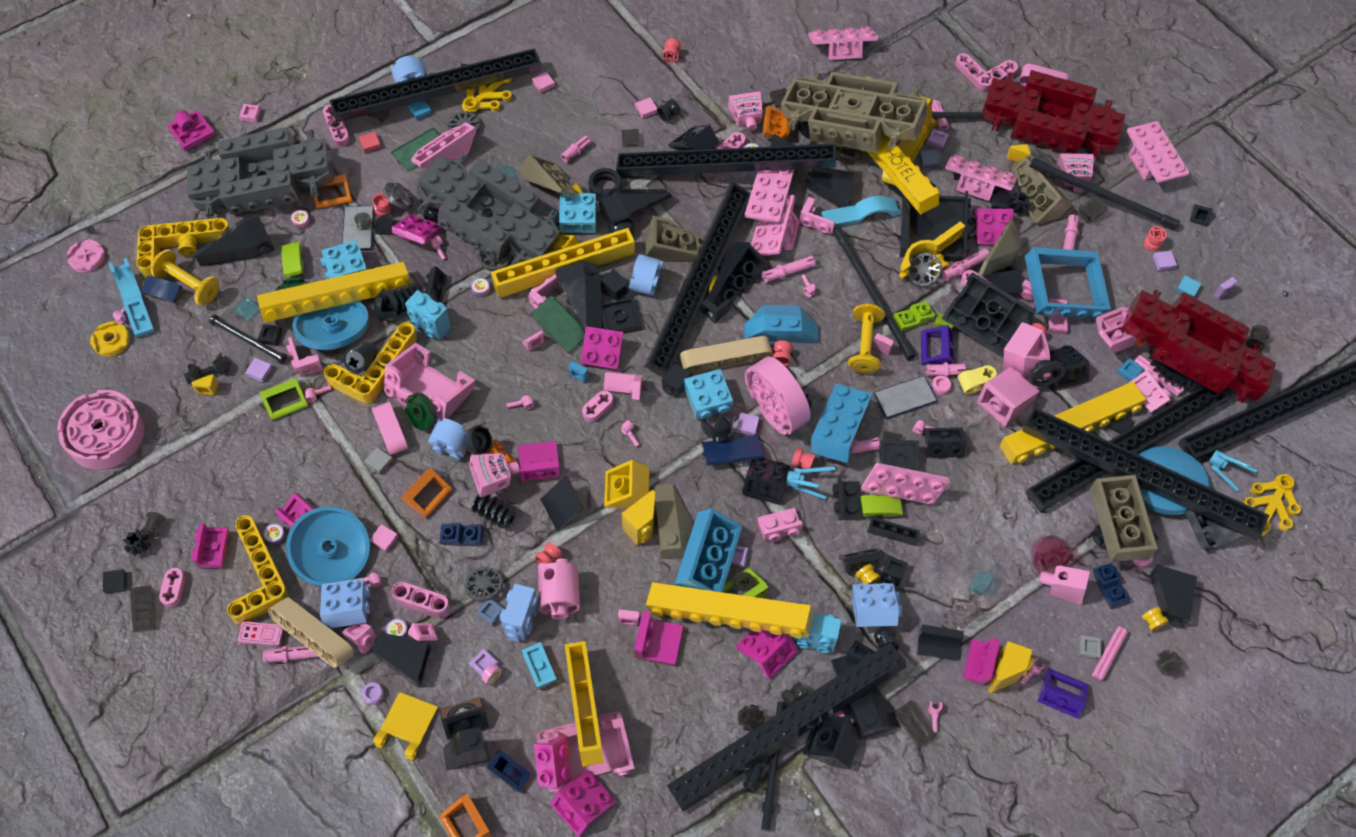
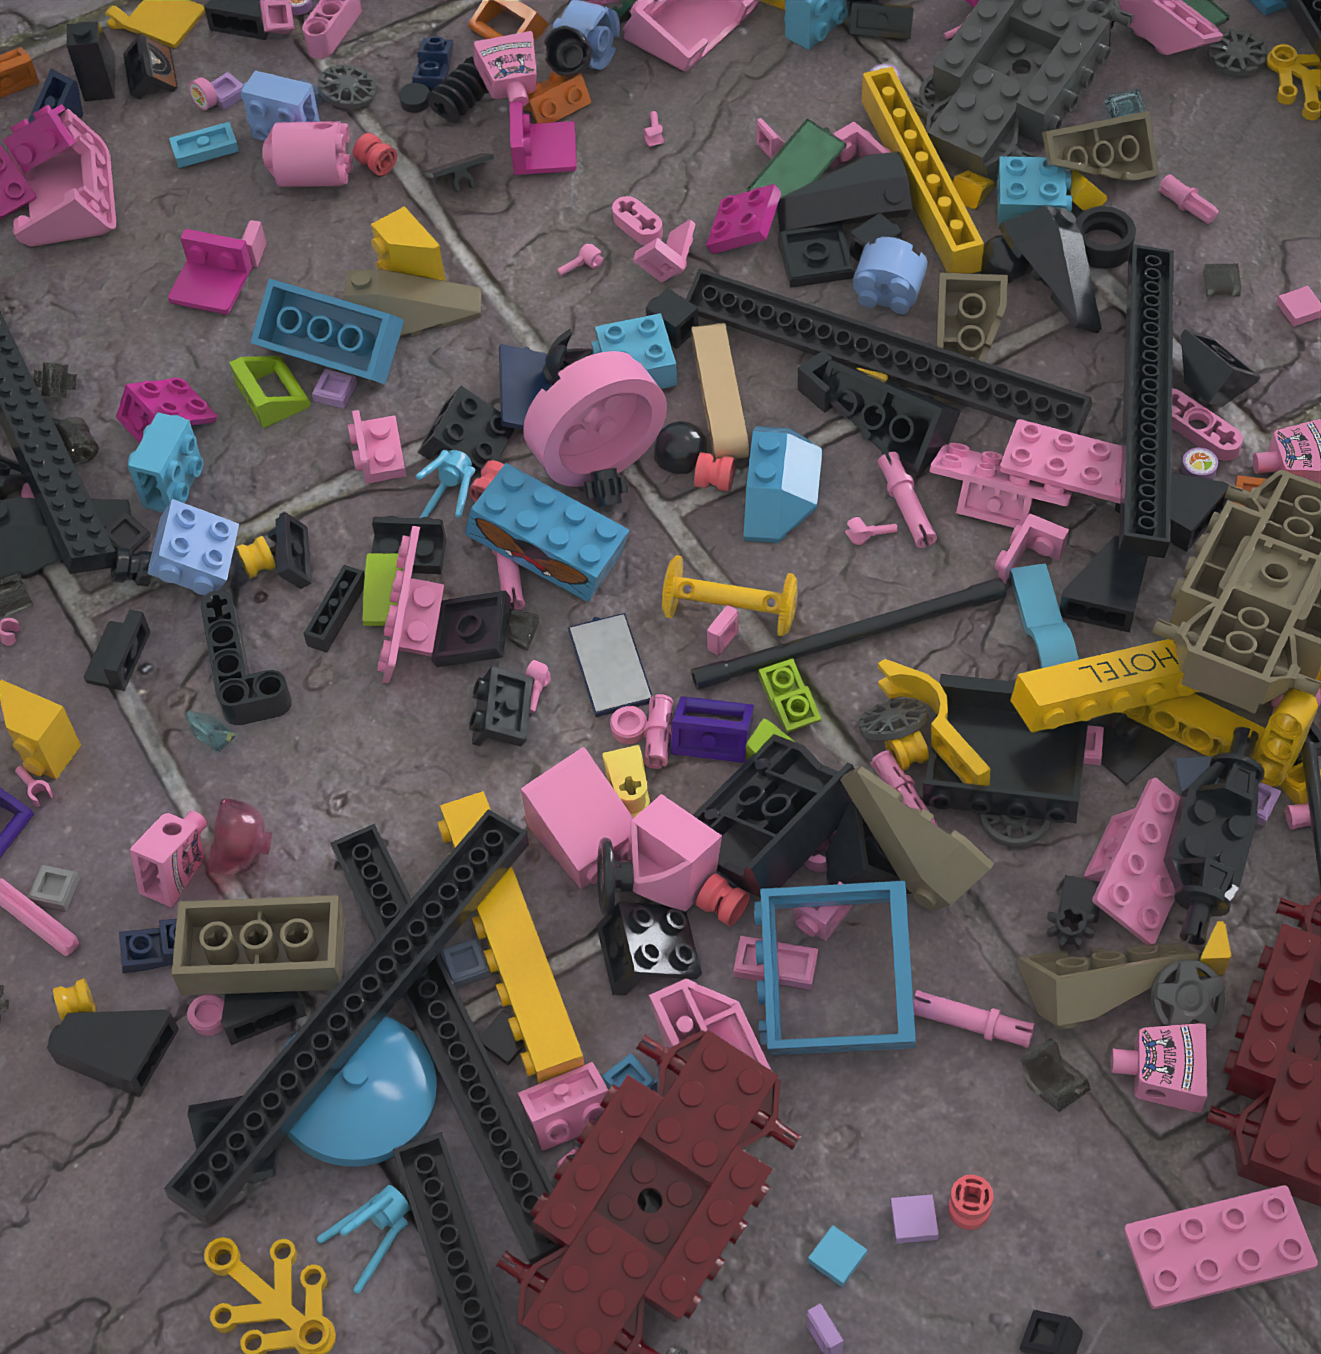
camera: 100 degrees right, 5 degrees down
yellow brick [565,641,604,767] -> none
dark azure tile [568,361,589,383] -> none
yellow slope [604,460,649,508] -> none
yellow brick [646,582,814,638] -> none
black wheel [657,99,681,122] -> none
clear smoke bush [731,572,754,591] -> none
black bracket [881,555,908,587] -> none
dark pink bracket [963,637,1000,685] -> none
dark pink bracket [973,209,1013,245] -> none
black piece [1029,157,1180,230] -> none
none -> black beam [201,590,292,725]
none -> black tile [399,83,429,113]
none -> black plate [1163,727,1265,945]

